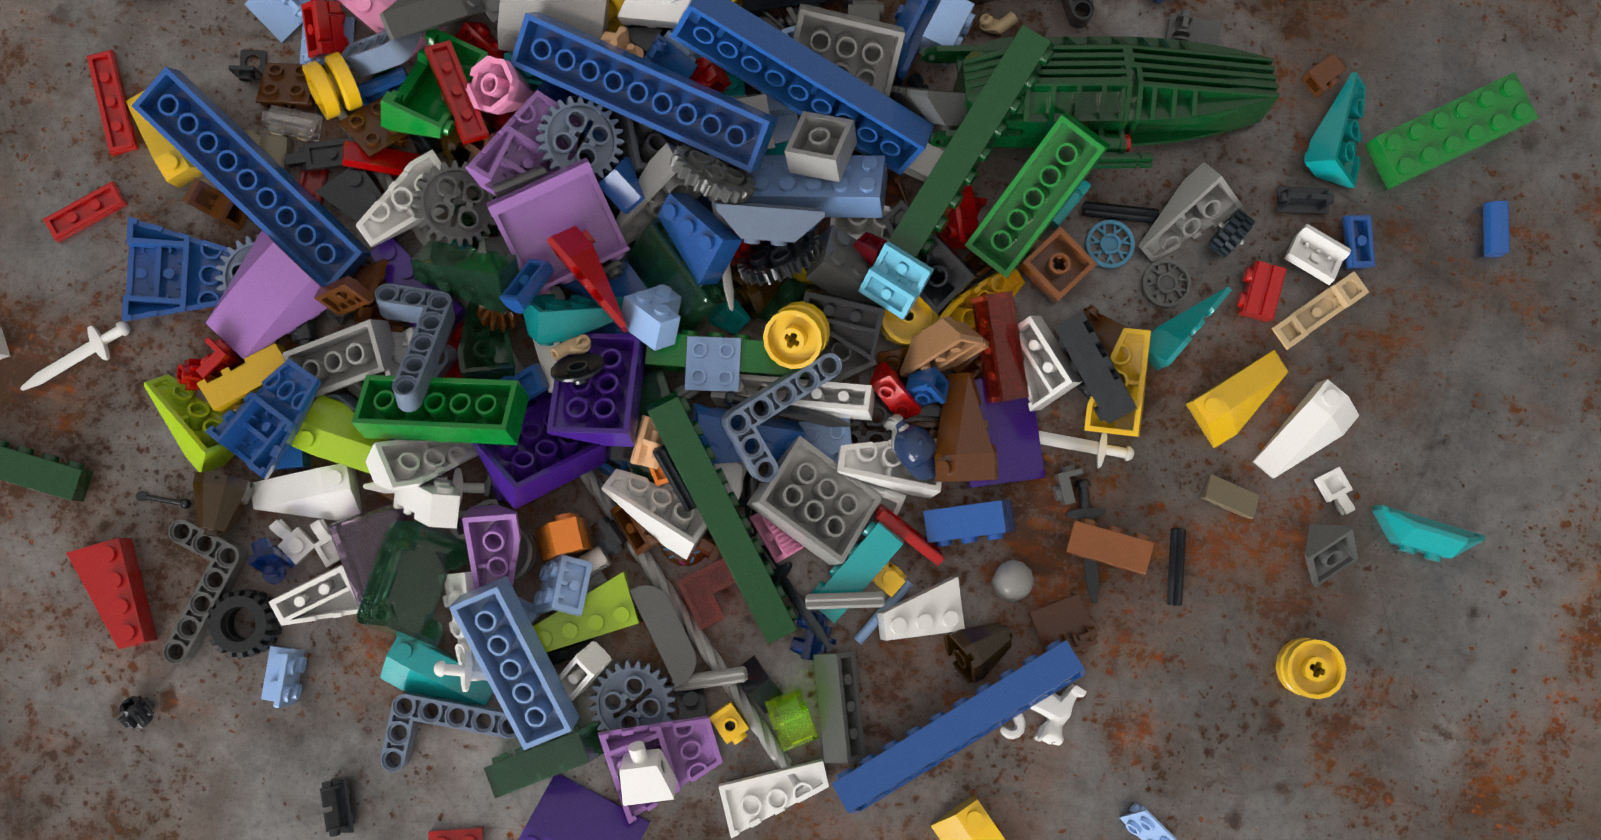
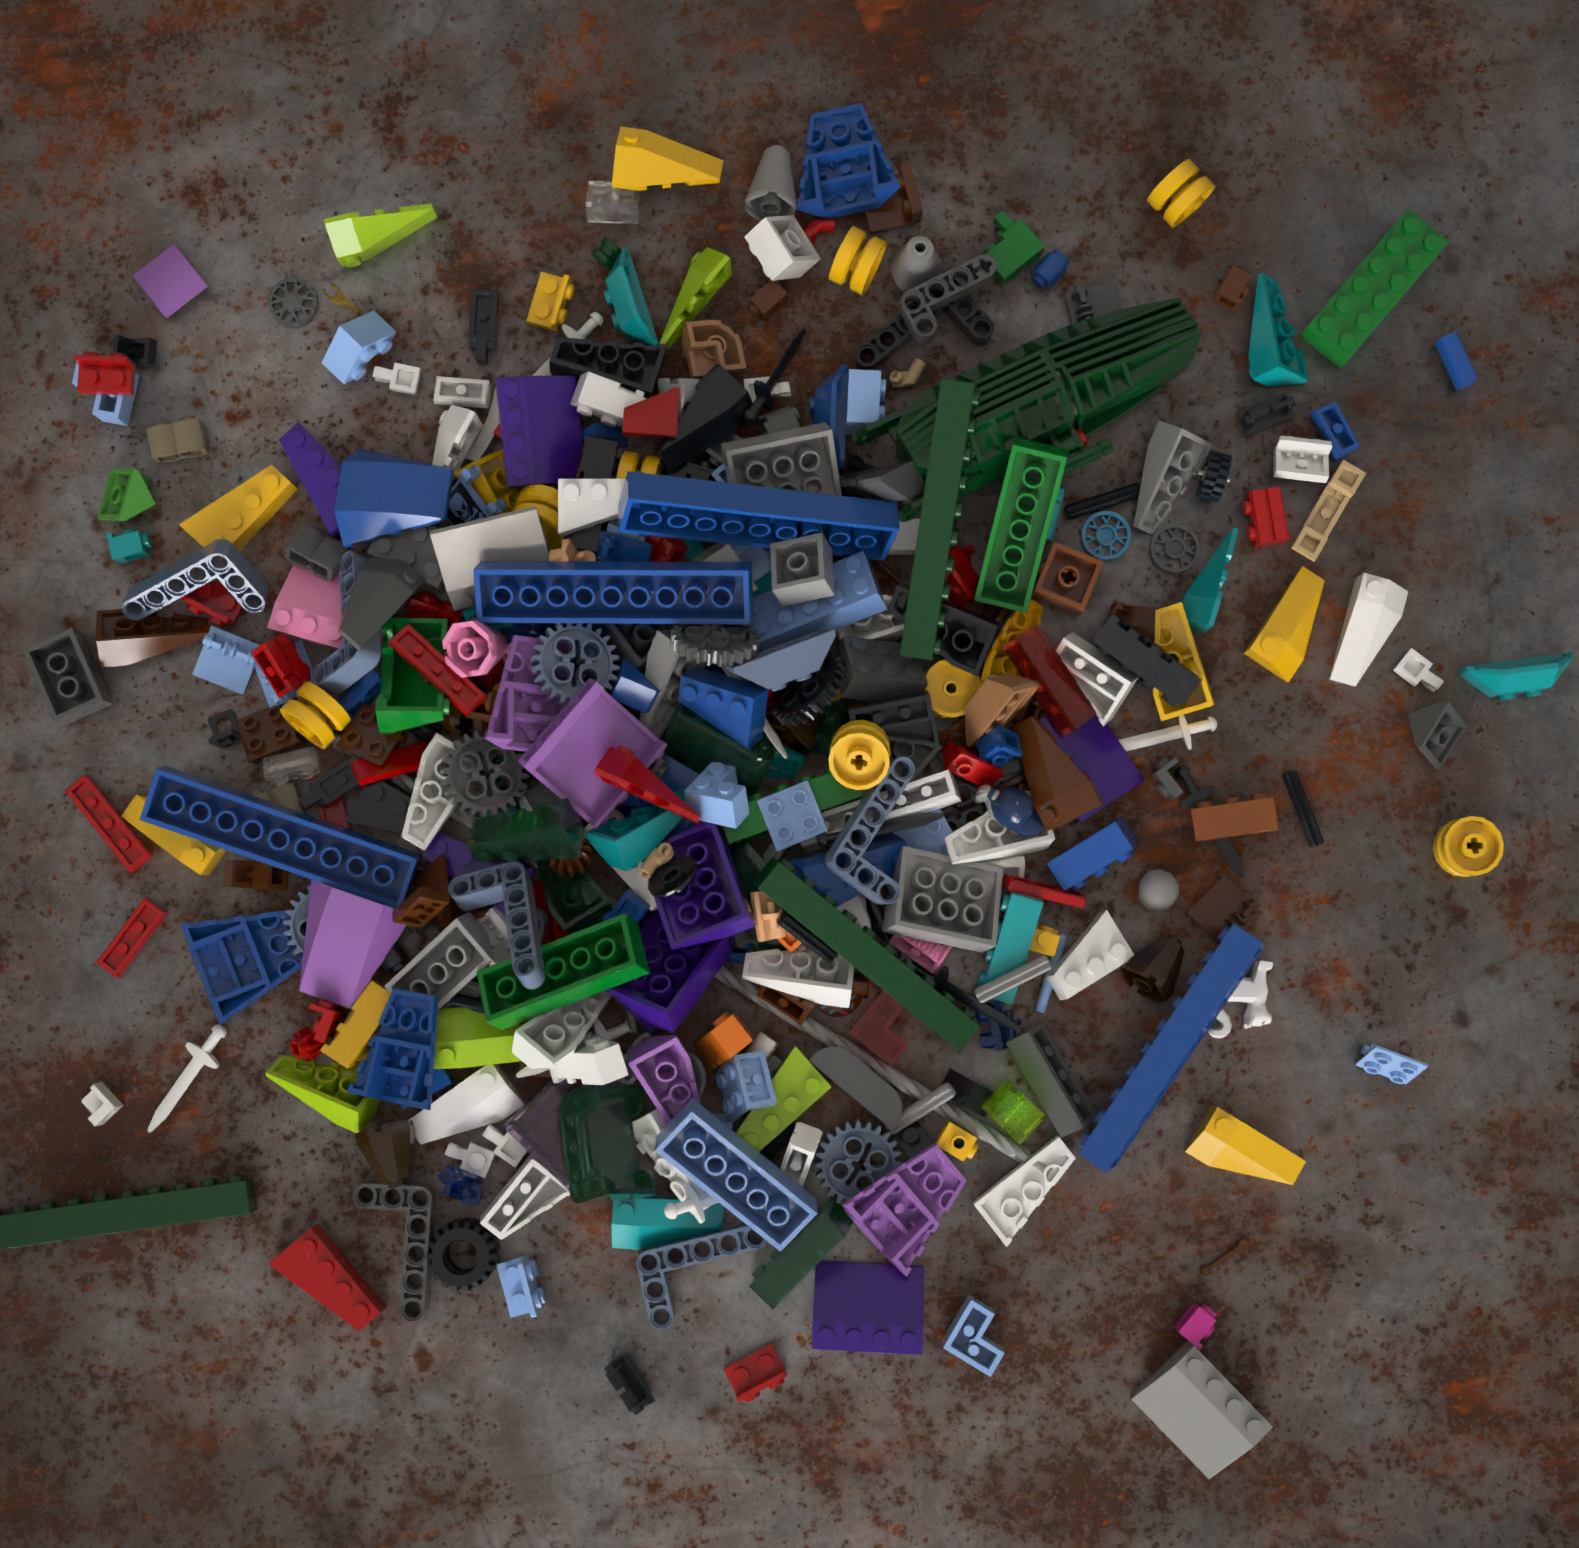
camera: 15 degrees left, 0 degrees up
black gear [118,695,155,730] -> none
black hinge [136,491,191,509] -> none
dark grey slope [491,166,547,198] -> none
blue brick [500,258,554,314] -> none
black brick [590,516,628,557] -> none
white torso [620,741,677,806] -> none
dark red slope [853,232,888,267] -> none
medium azure slope [858,241,934,319] -> none
dark tan slope [1200,474,1259,519] -> none

